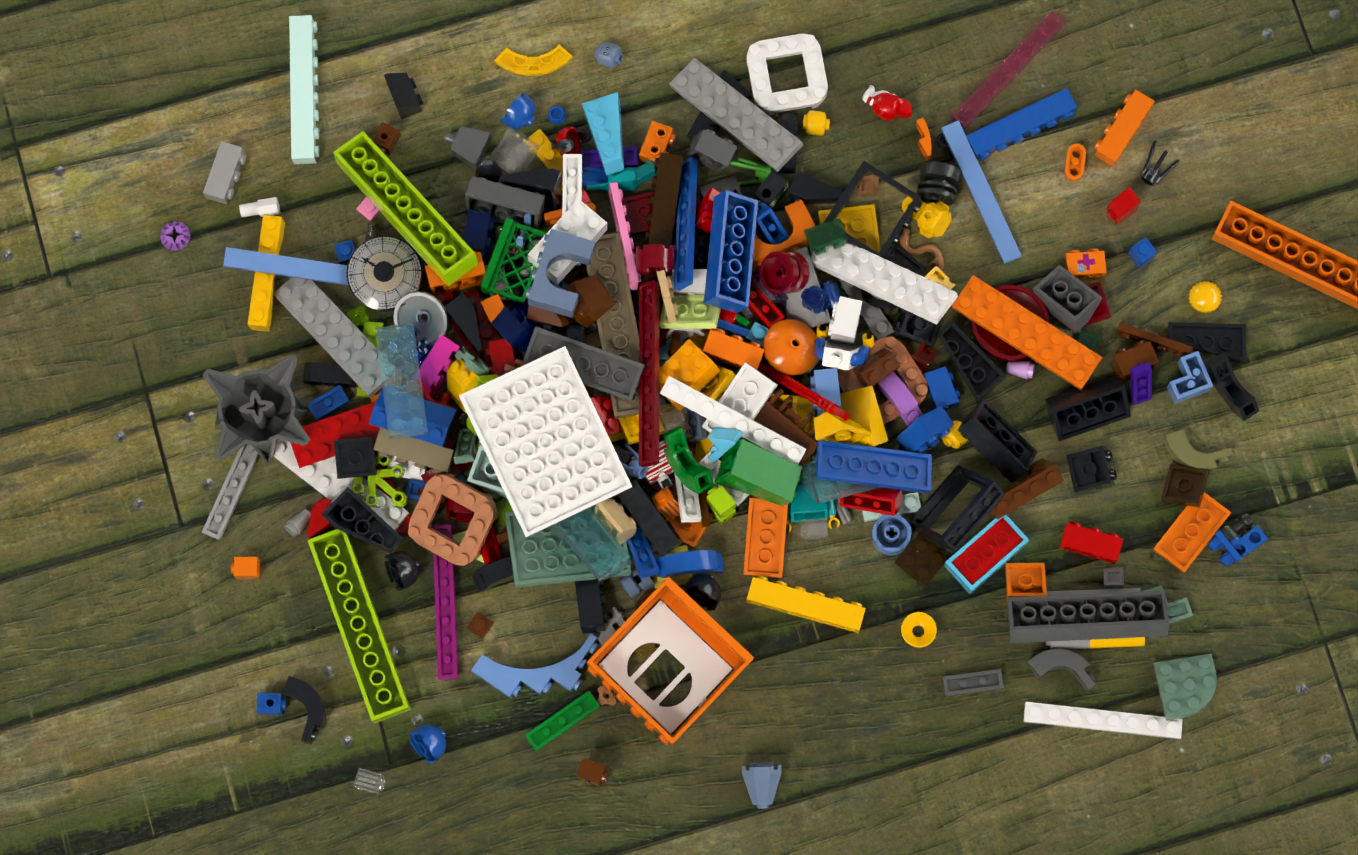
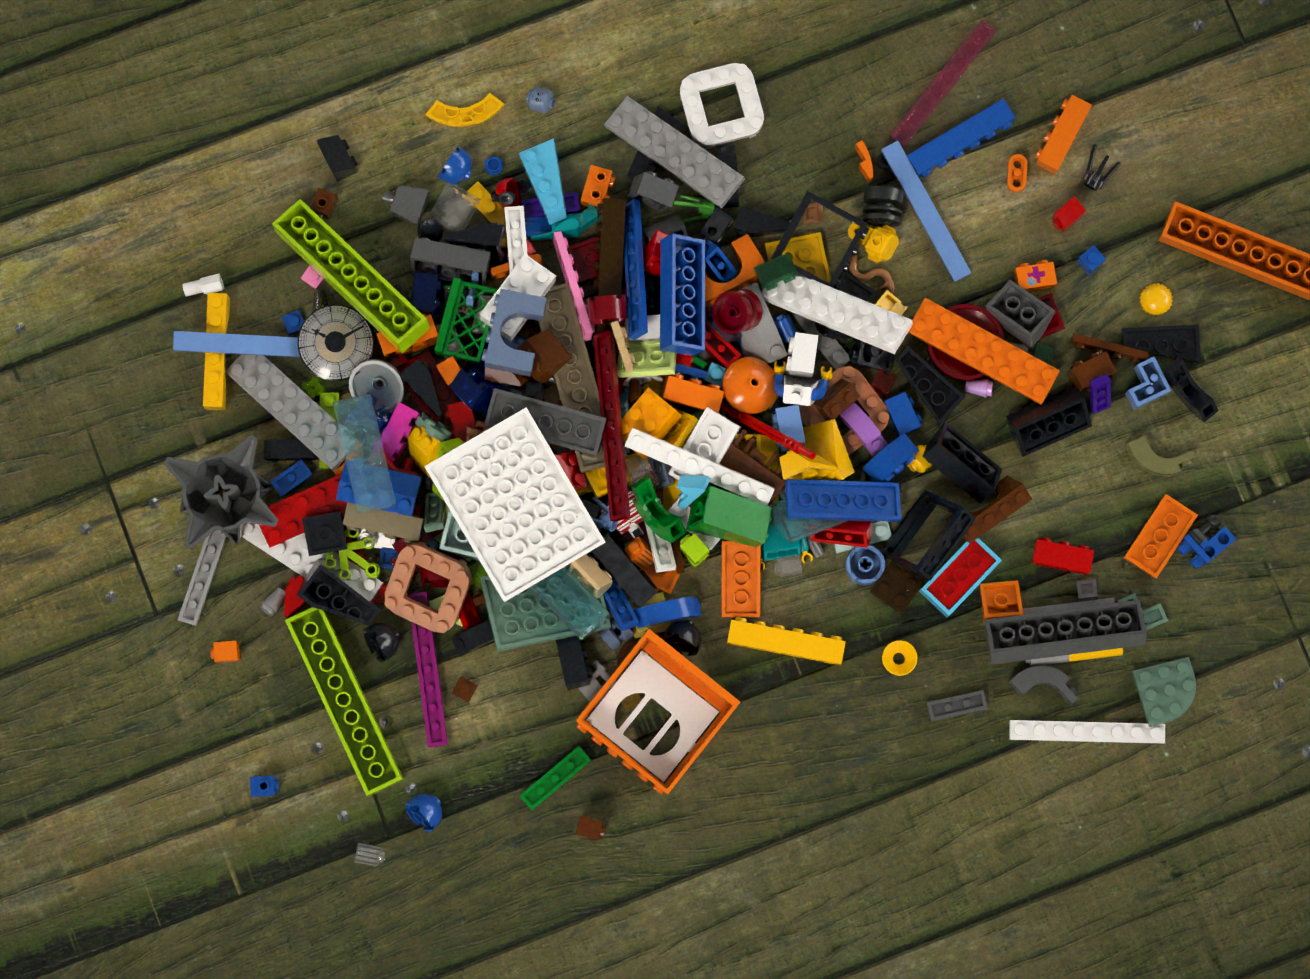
camera: 10 degrees left, 5 degrees up
medium lavender gear [160,221,191,251] -> none
light grey brick [203,141,246,204] -> none
black arch [283,676,326,745] -> none
light aqua brick [289,15,320,164] -> none
medium blue arch [471,634,599,699] -> none
medium nougat plate [597,686,617,706] -> none
sand blue cone [742,762,782,809] -> none
clear blue head [801,285,831,314] -> none
yellow head [802,110,830,136] -> none
red hair [862,85,912,121] -> none
black plate [1066,446,1117,493] -> none
dark brown plate [1161,464,1209,507] -> none

